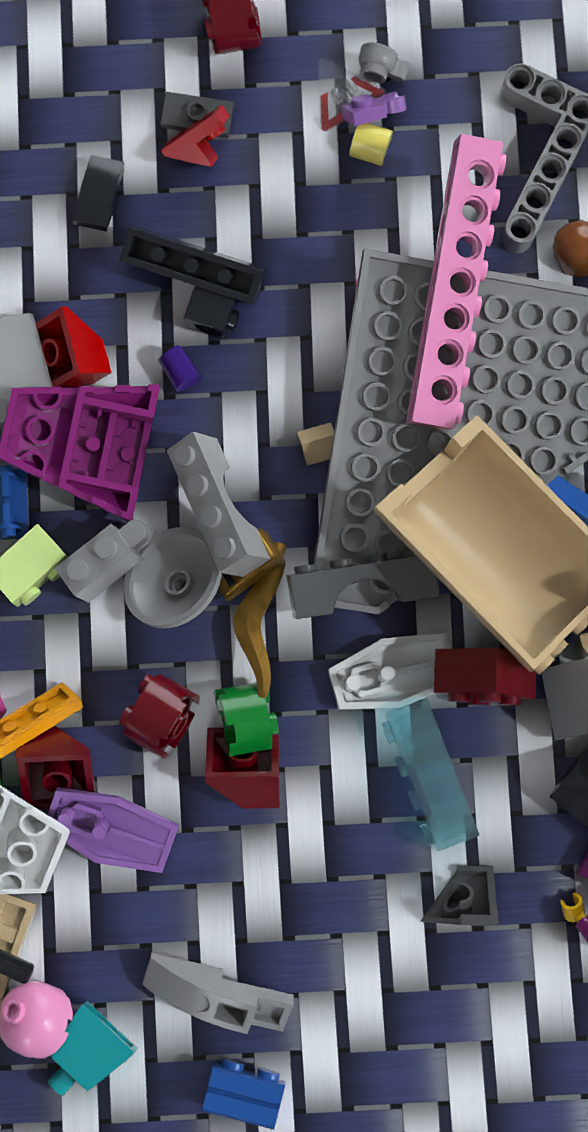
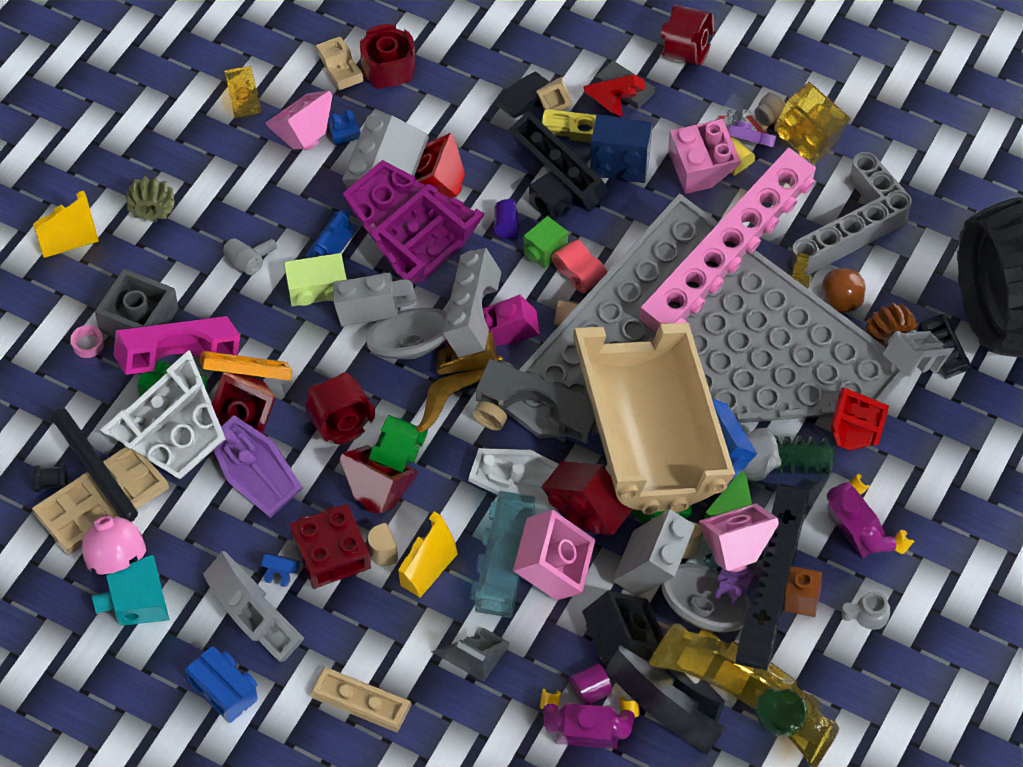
camera: 30 degrees right, 25 degrees down
none -> blue tile [261,553,301,587]
none -> dark red brick [290,504,371,589]
none -> tan tile [310,666,411,733]
none -> tan brick [368,523,398,566]
none -> yellow slope [398,511,458,598]
none -> dark pink slope [445,294,540,347]
none -> tan piece [473,401,507,431]
none -> bright pink brick [513,509,595,601]
none -> bright green brick [524,216,568,269]
none -> tan slope [536,77,573,111]
none -> light yellow piece [542,109,597,143]
none -> coral axle [552,239,607,294]
none -> dark blue brick [590,115,652,183]
none -> bright pink slope [668,119,741,194]
none -> clear yellow brick [774,82,850,165]
none -> clear yellow plate [792,252,812,290]

